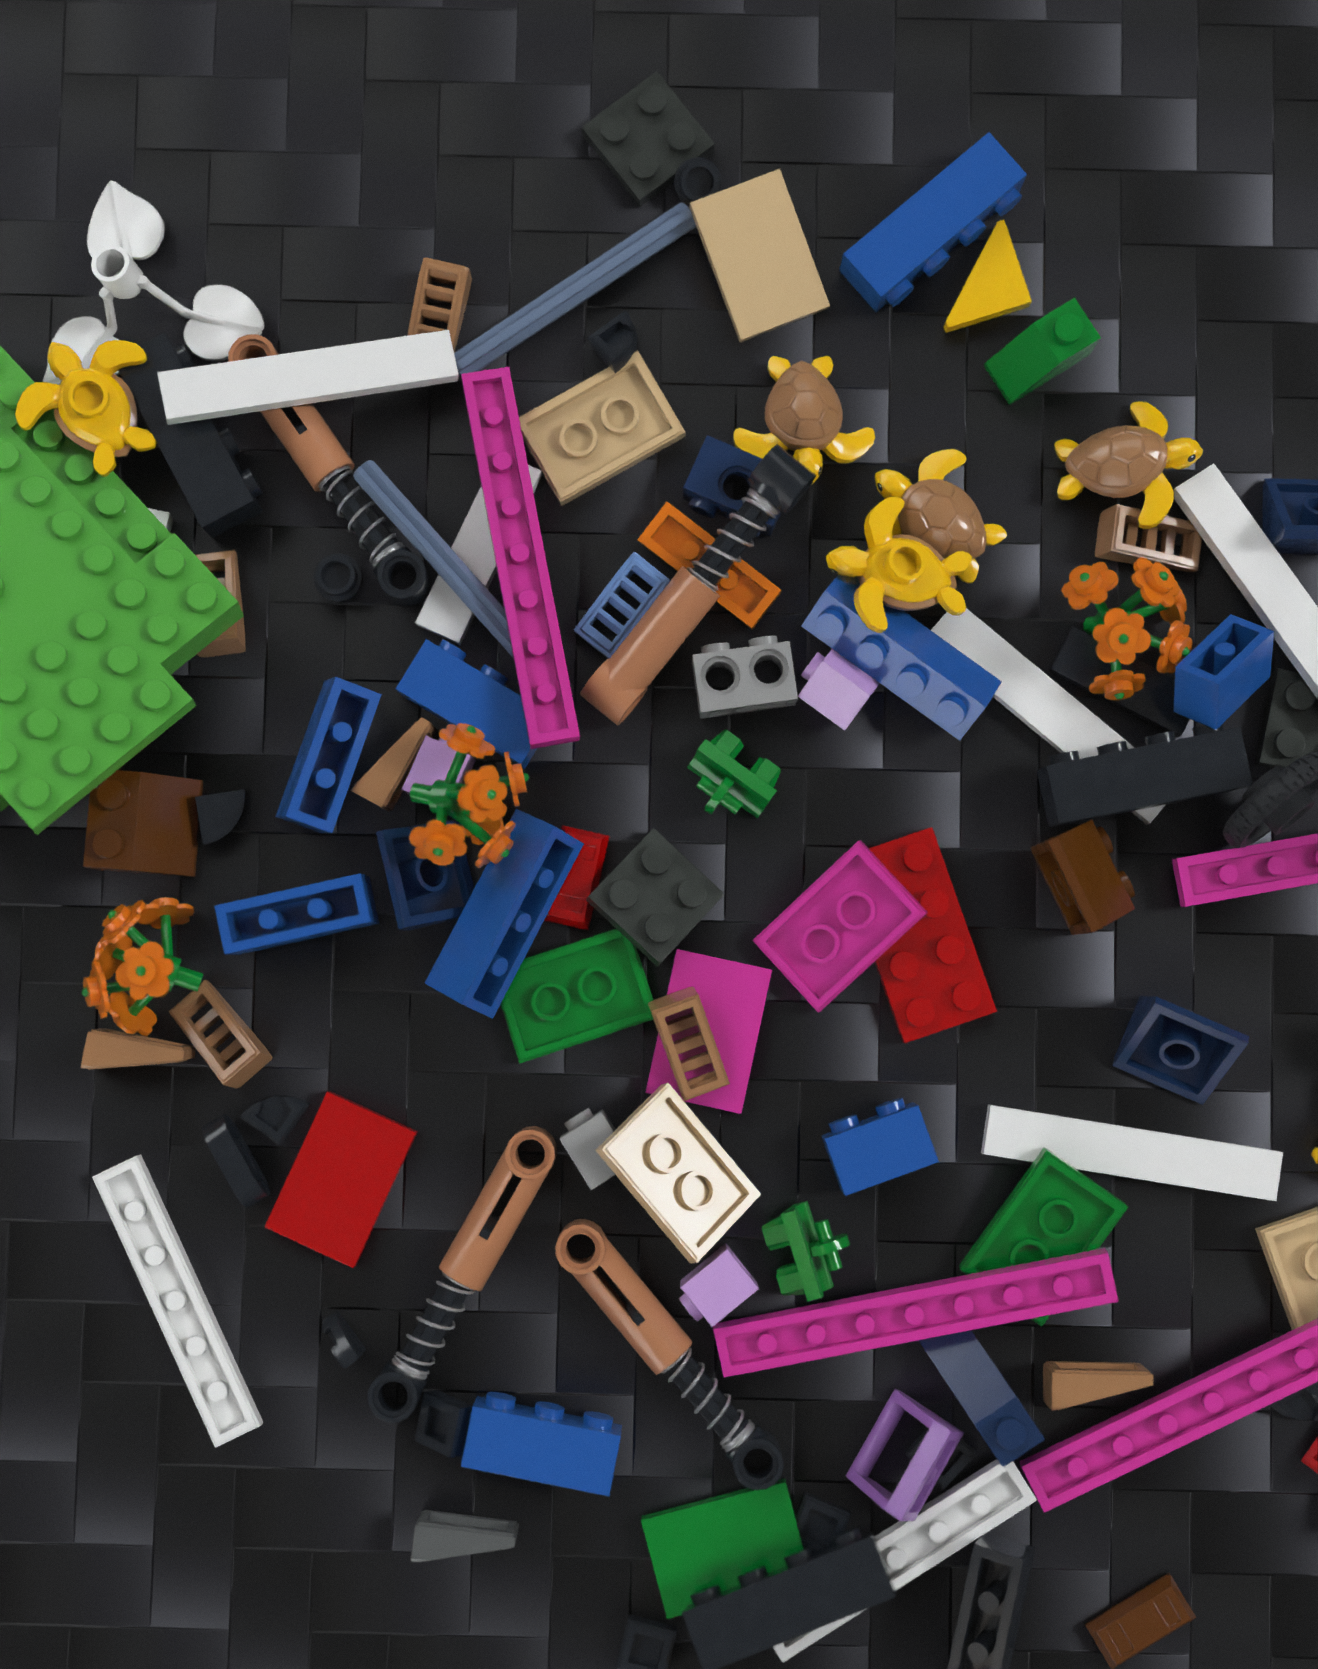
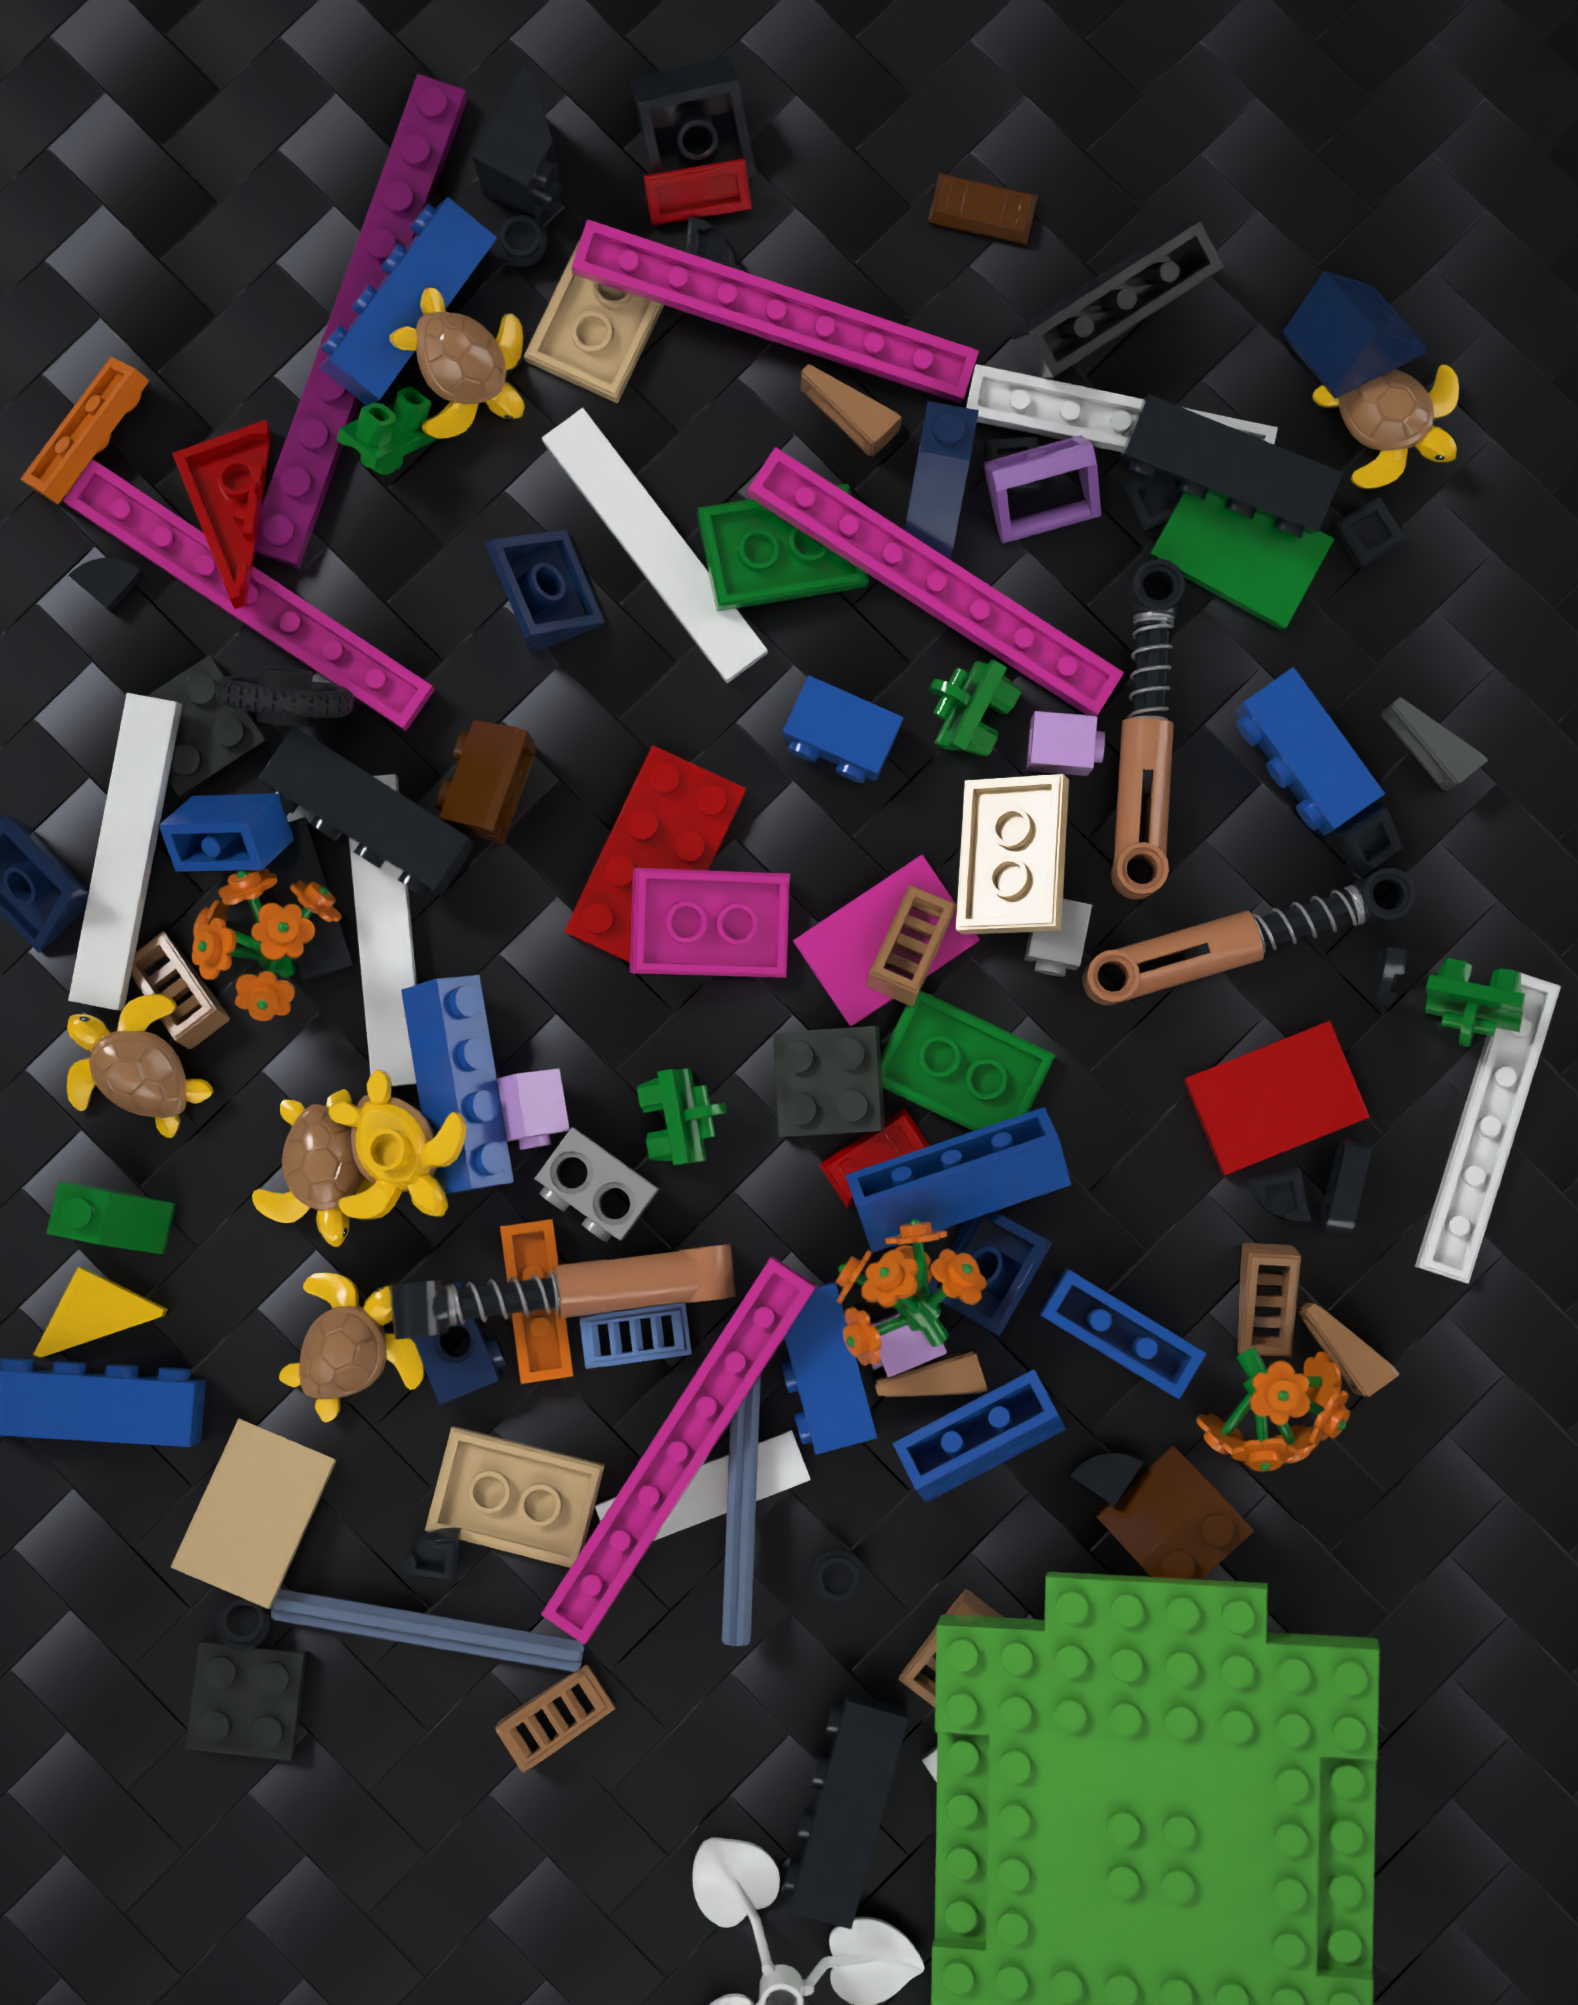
camera: 140 degrees left, 0 degrees up
yellow animal [15,340,156,477] -> none
white tile [157,330,459,425] -> none
piece [228,334,431,607] -> none
none -> green hips [1425,958,1525,1047]

